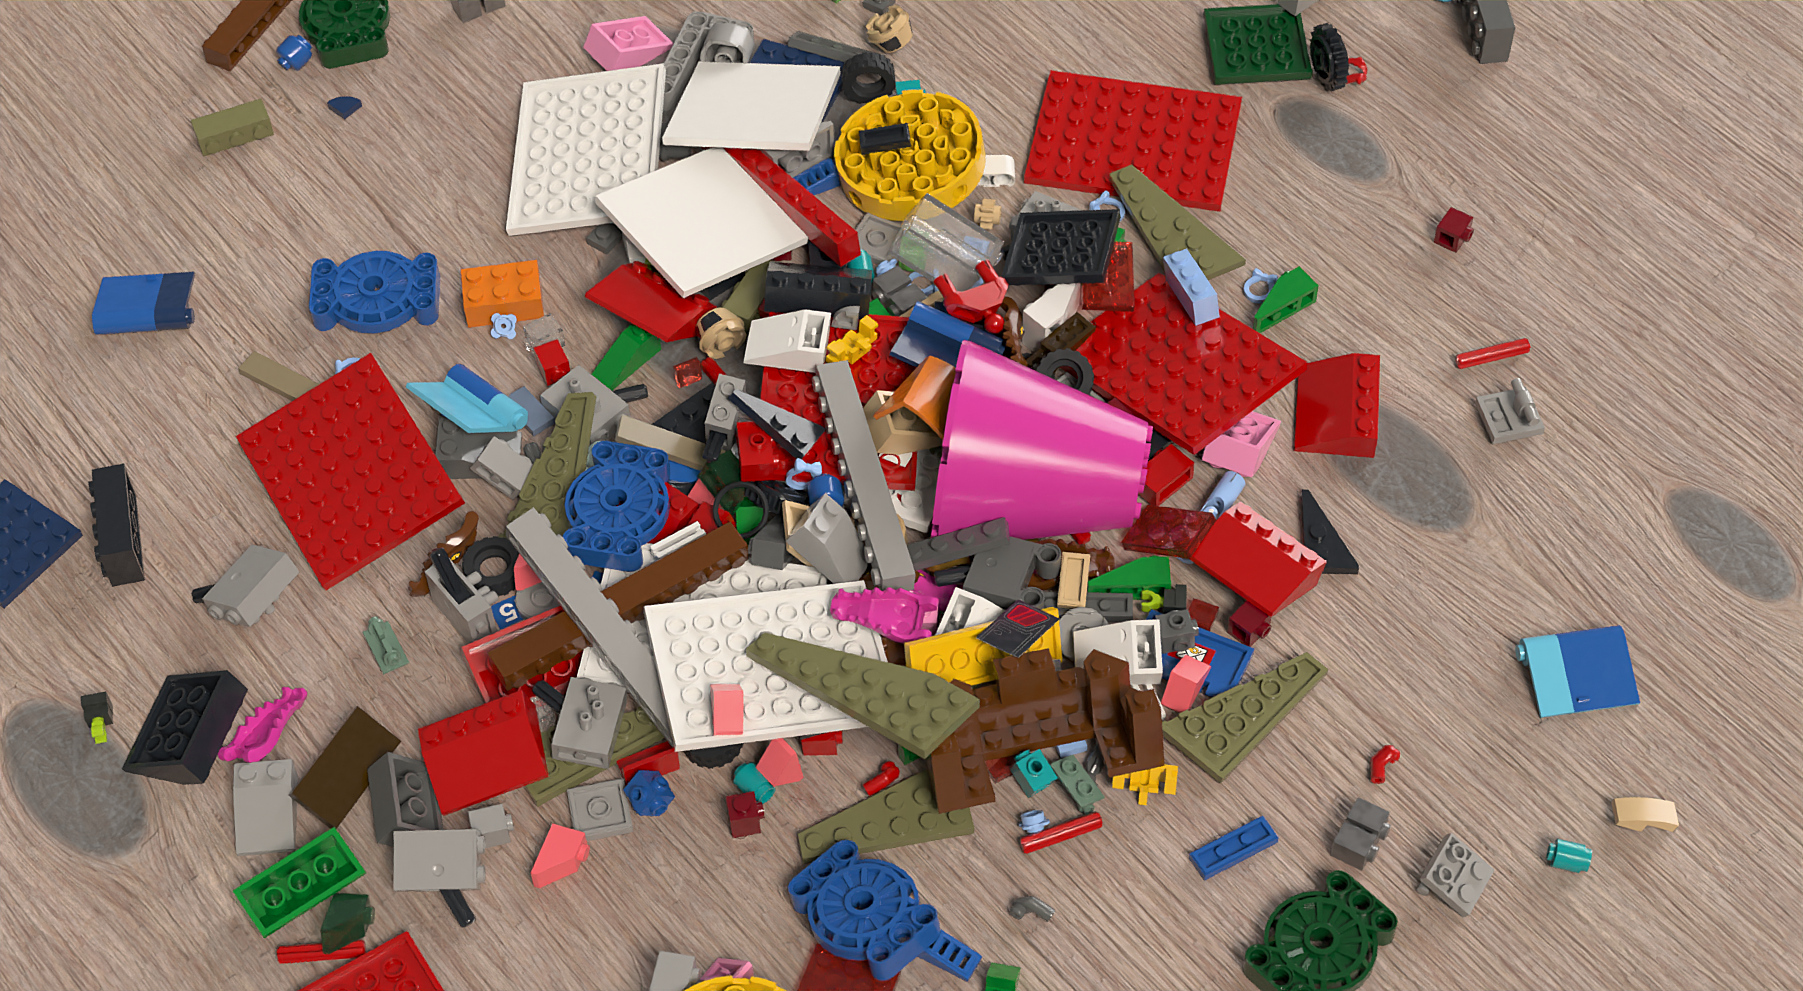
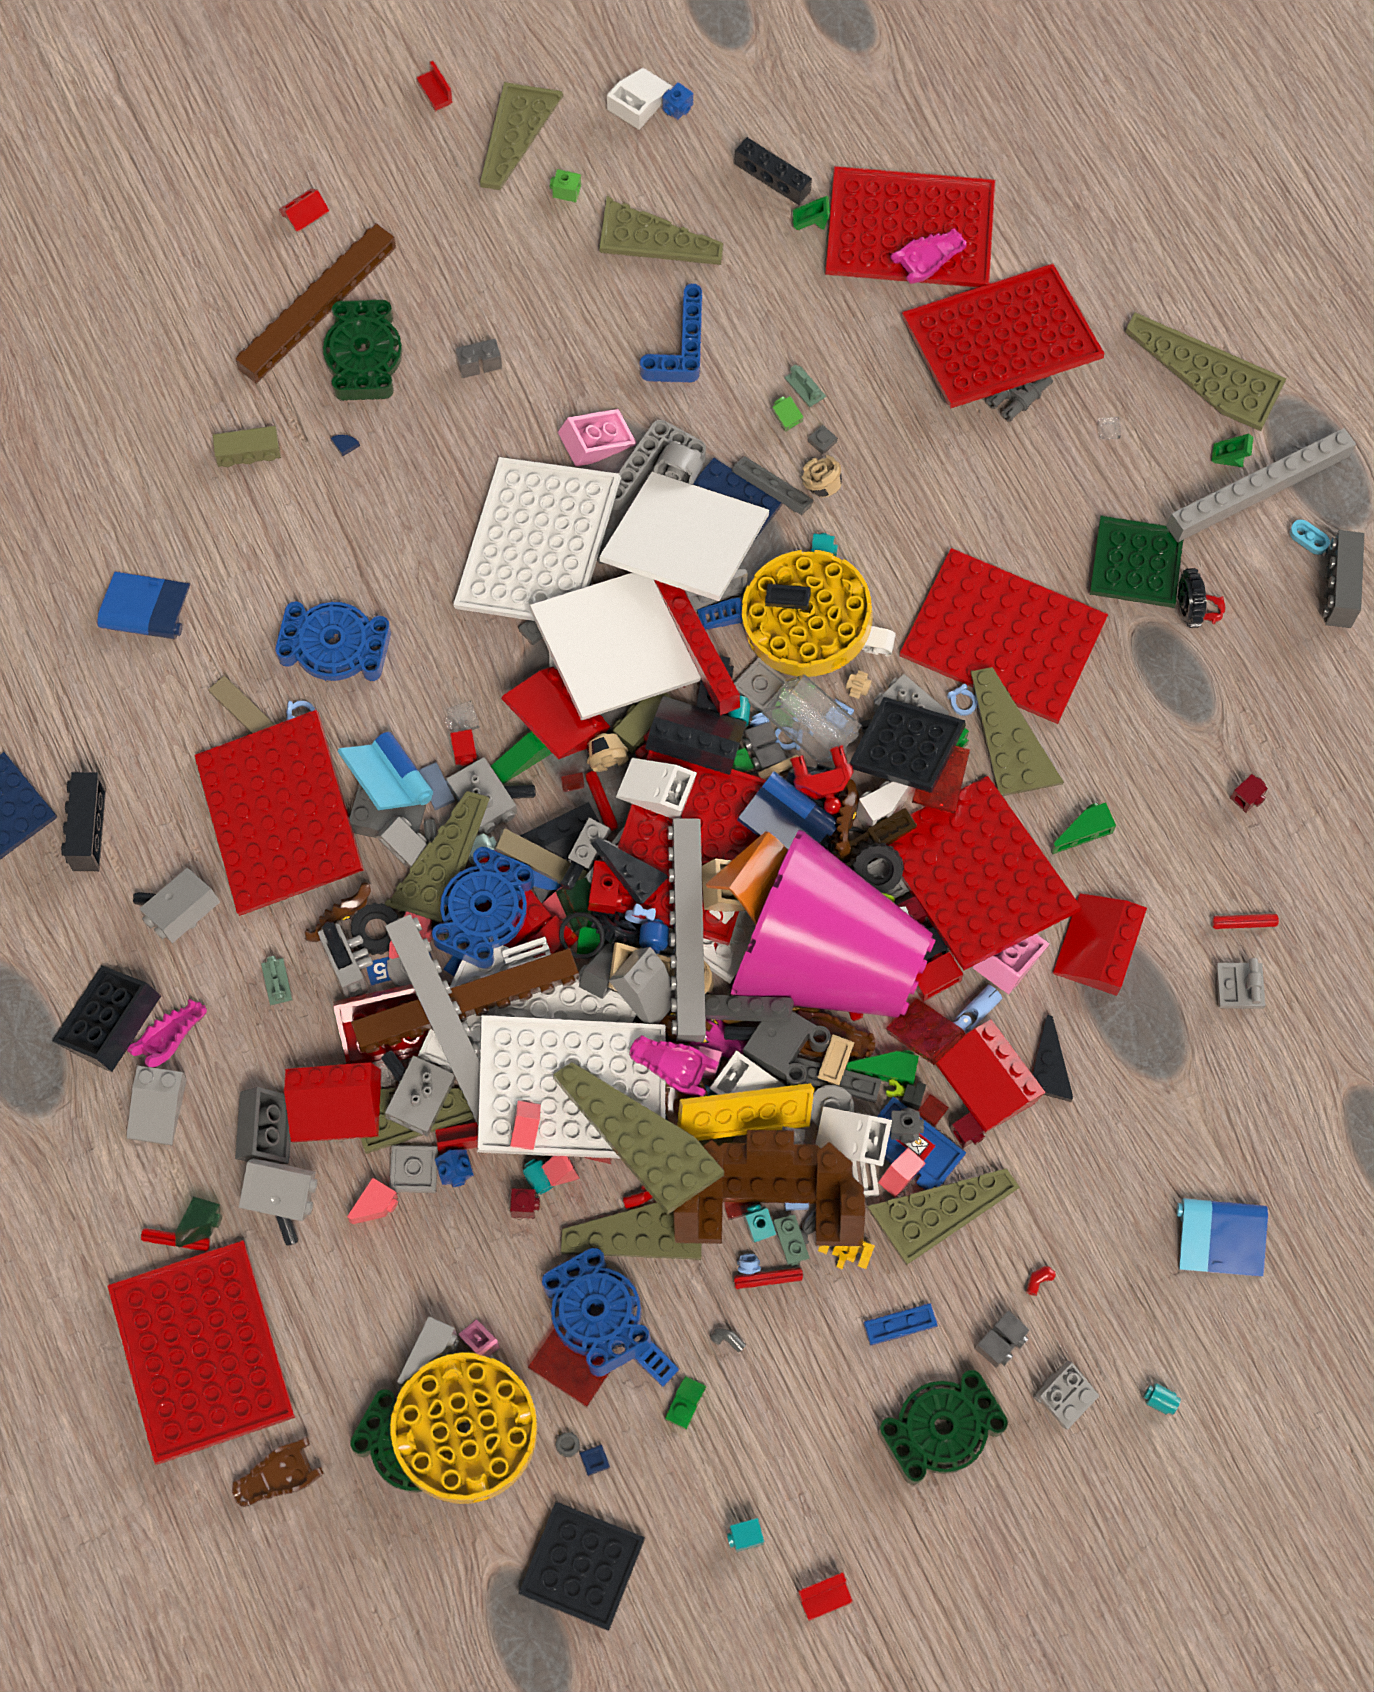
camera: 10 degrees right, 15 degrees up
pearl dark grey piece [81,692,113,744] -> none
green slope [232,827,366,939] -> none
blue head [276,35,312,71] -> none
dark brown tile [289,706,401,829] -> none
orange brick [461,260,545,328] -> none
light grey brick [468,804,514,848] -> none
light blue plate [490,313,517,339] -> none
yellow piece [826,315,878,364] -> none
light grey tile [831,306,860,330] -> none
black tyre [841,52,896,104] -> none
black sticker [976,600,1059,658] -> none
light blue brick [1163,249,1220,326] -> none
light blue piece [1244,268,1278,304] -> none
tan slope [1611,797,1679,832] -> none

